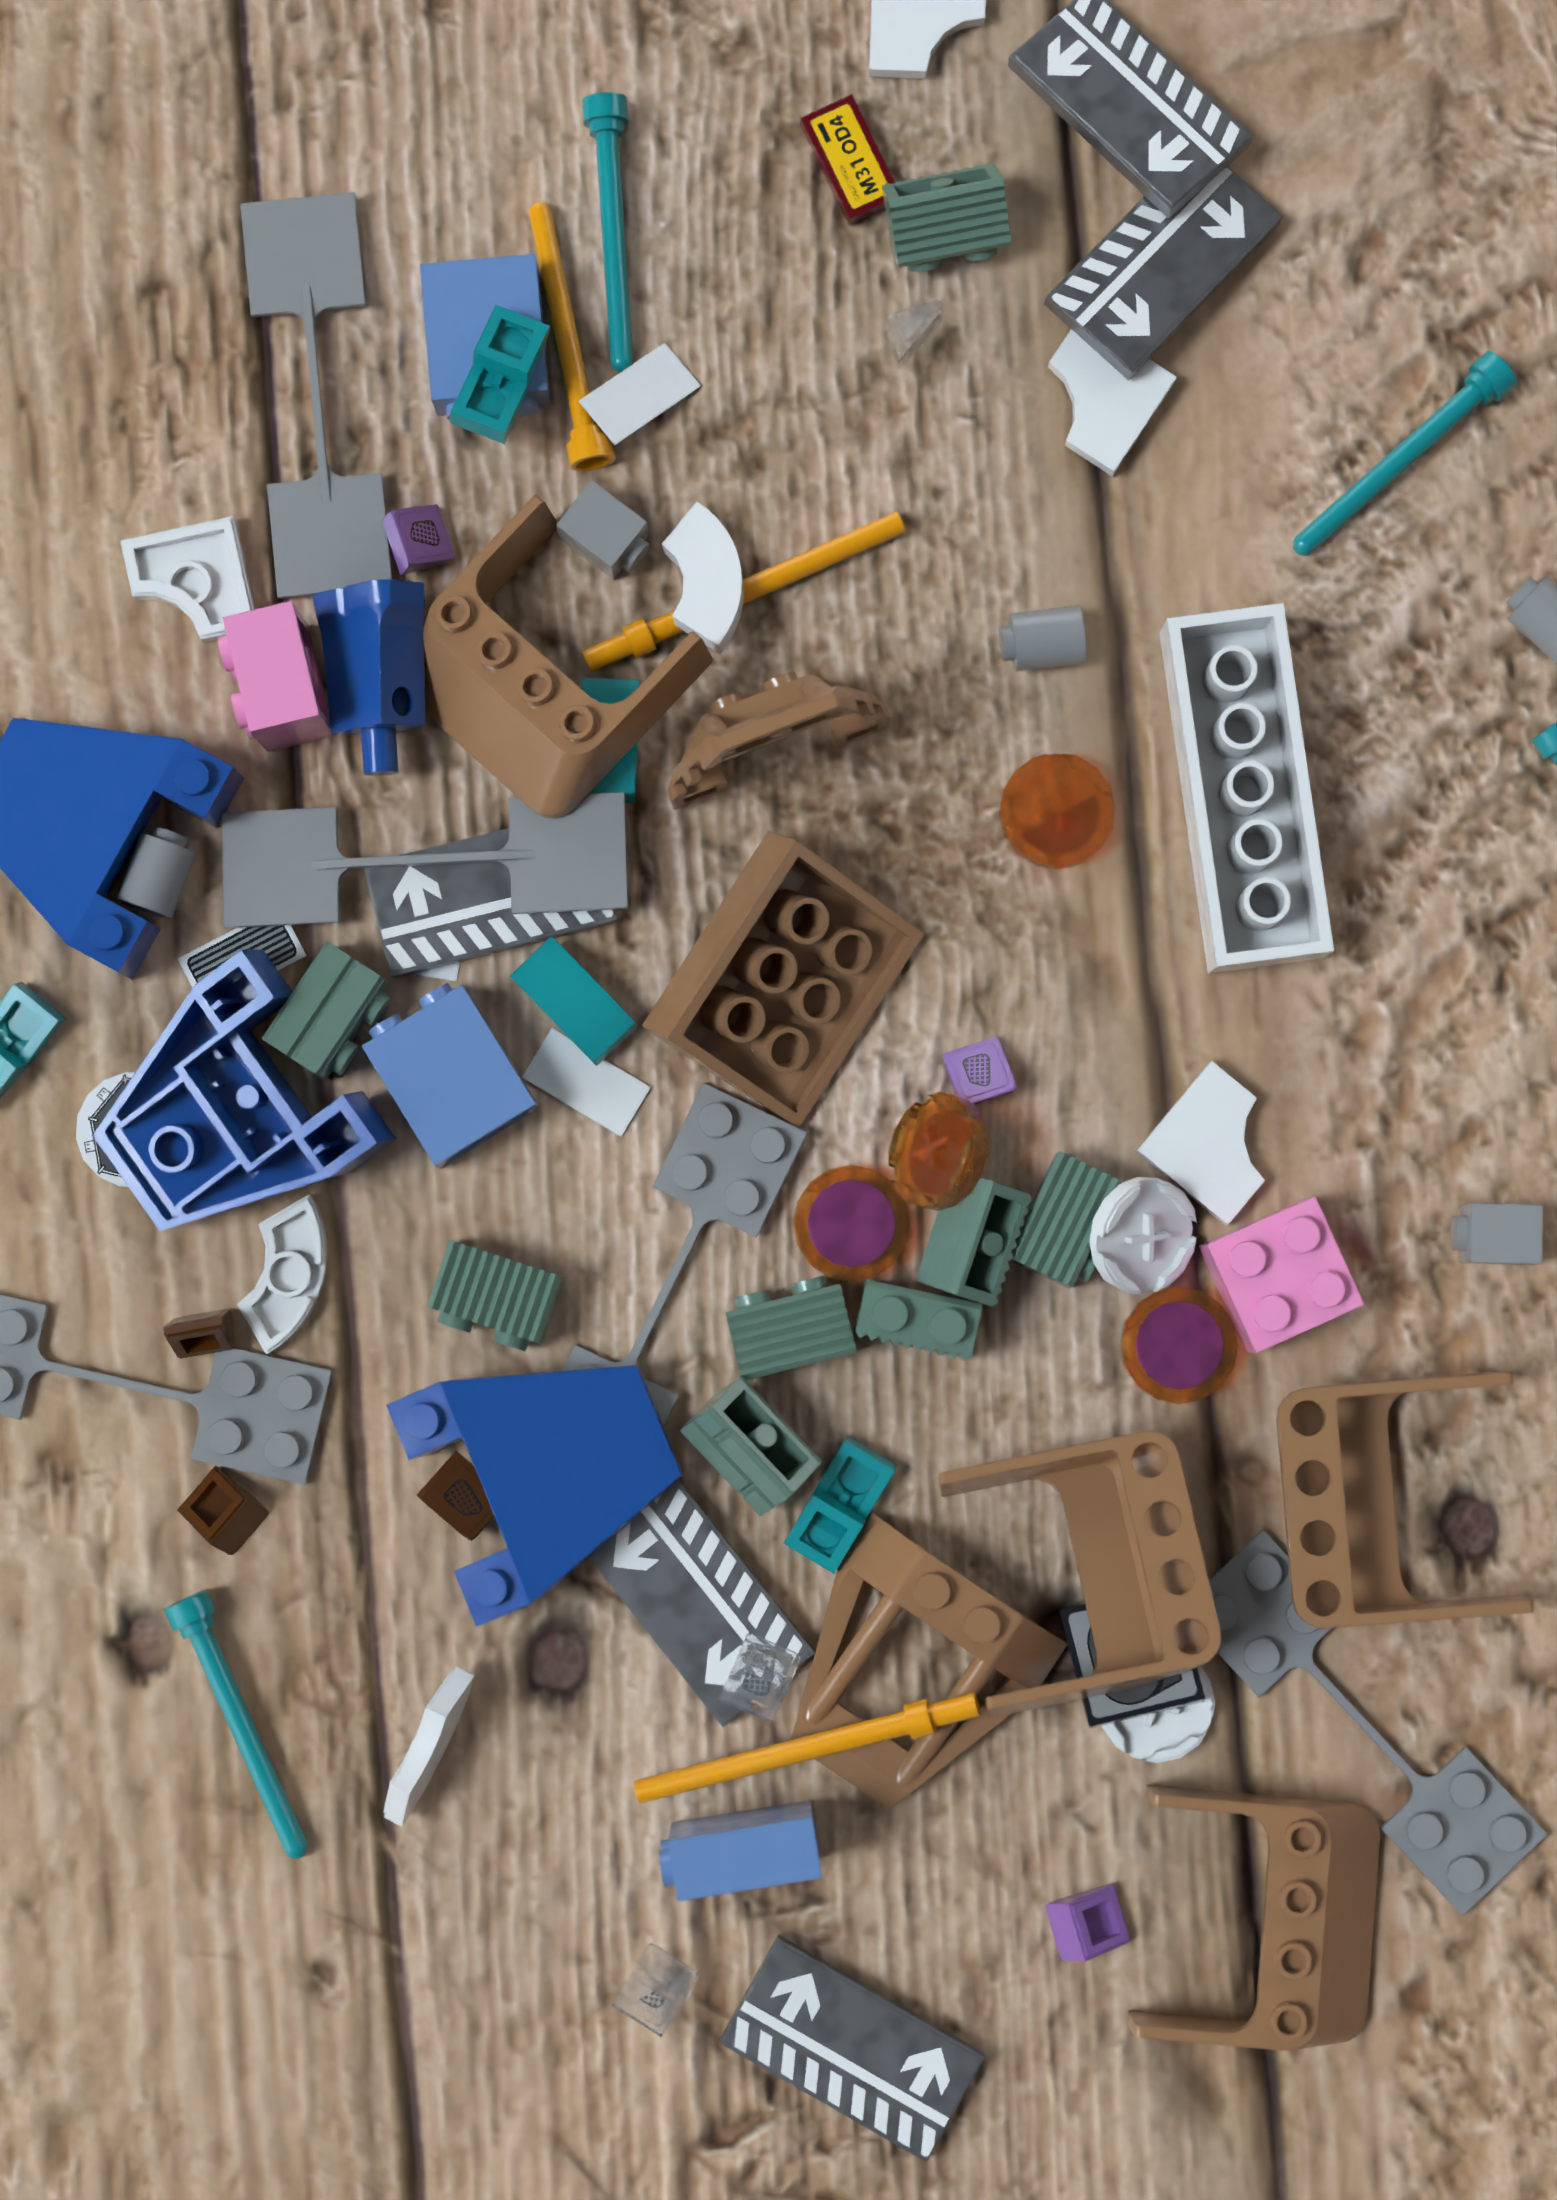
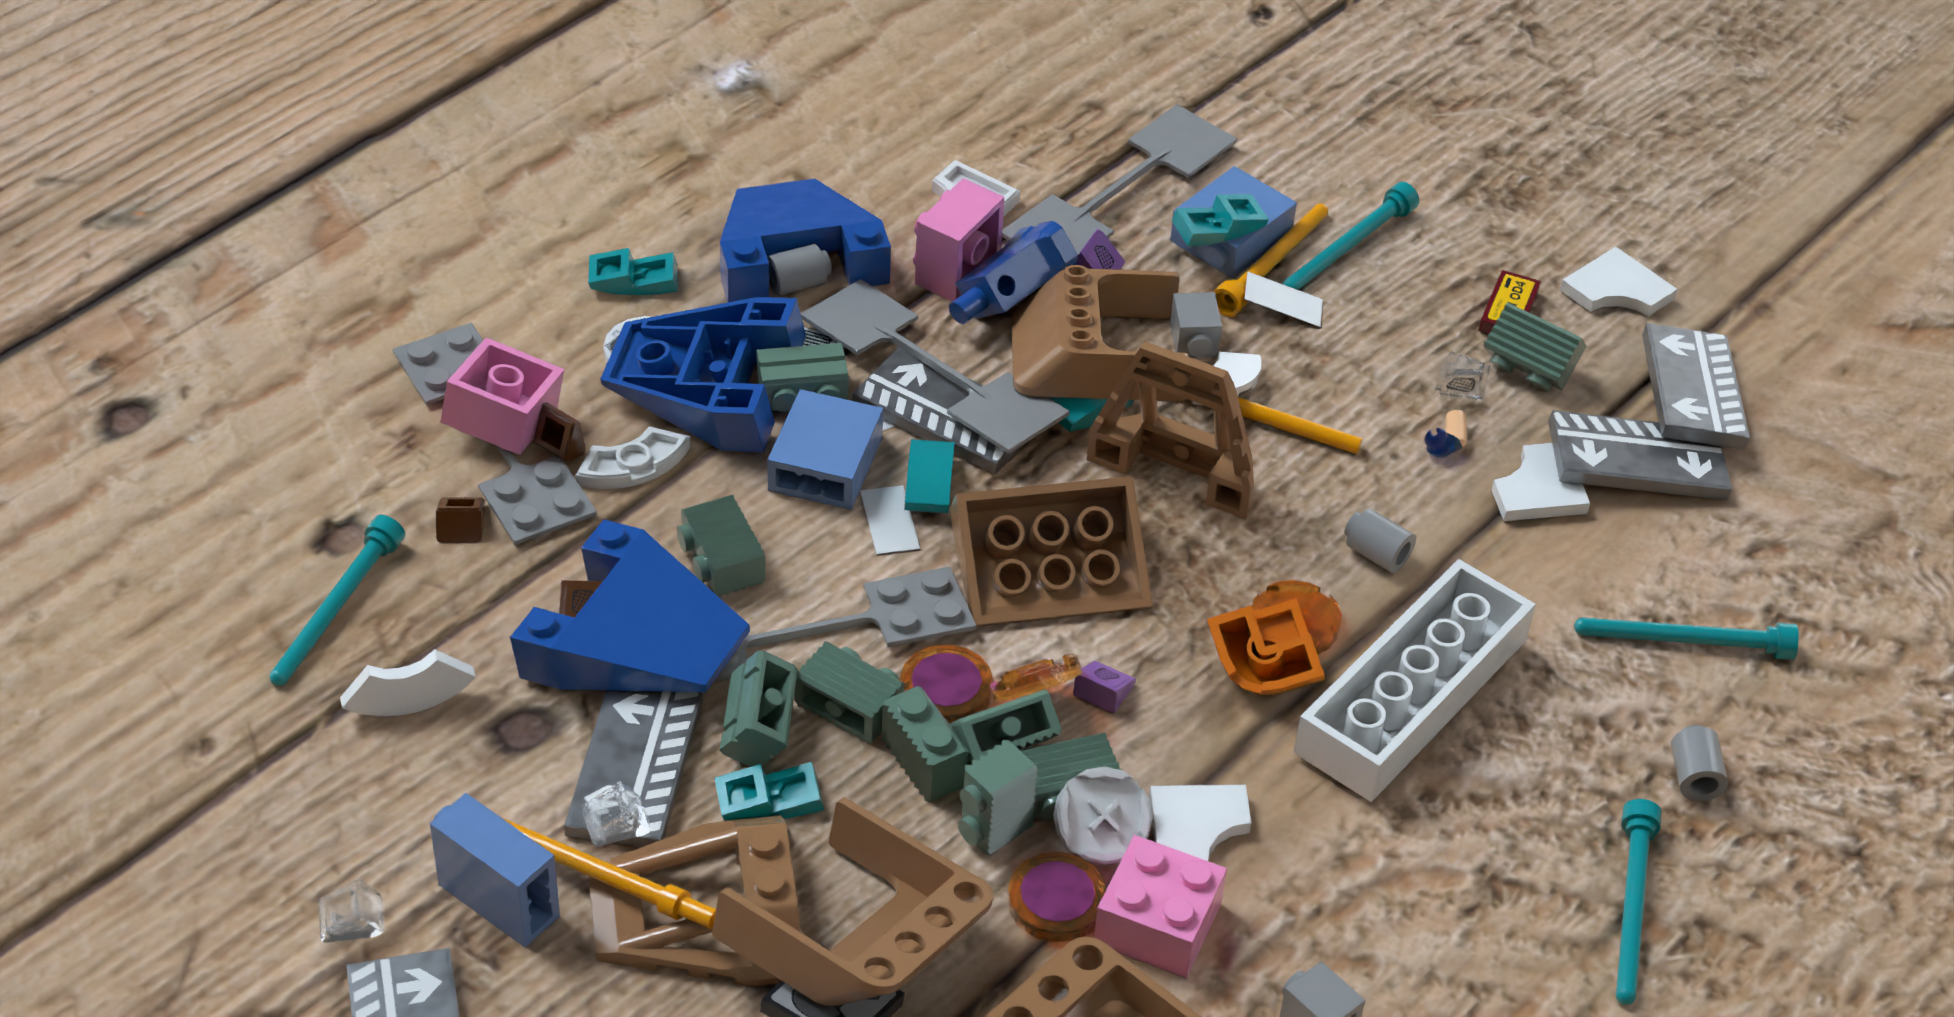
camera: 45 degrees right, 40 degrees down
none -> bright pink brick [440,337,565,455]
none -> sand green brick [958,740,1039,855]
none -> orange brick [1207,598,1325,696]
none -> arm [1424,410,1467,458]

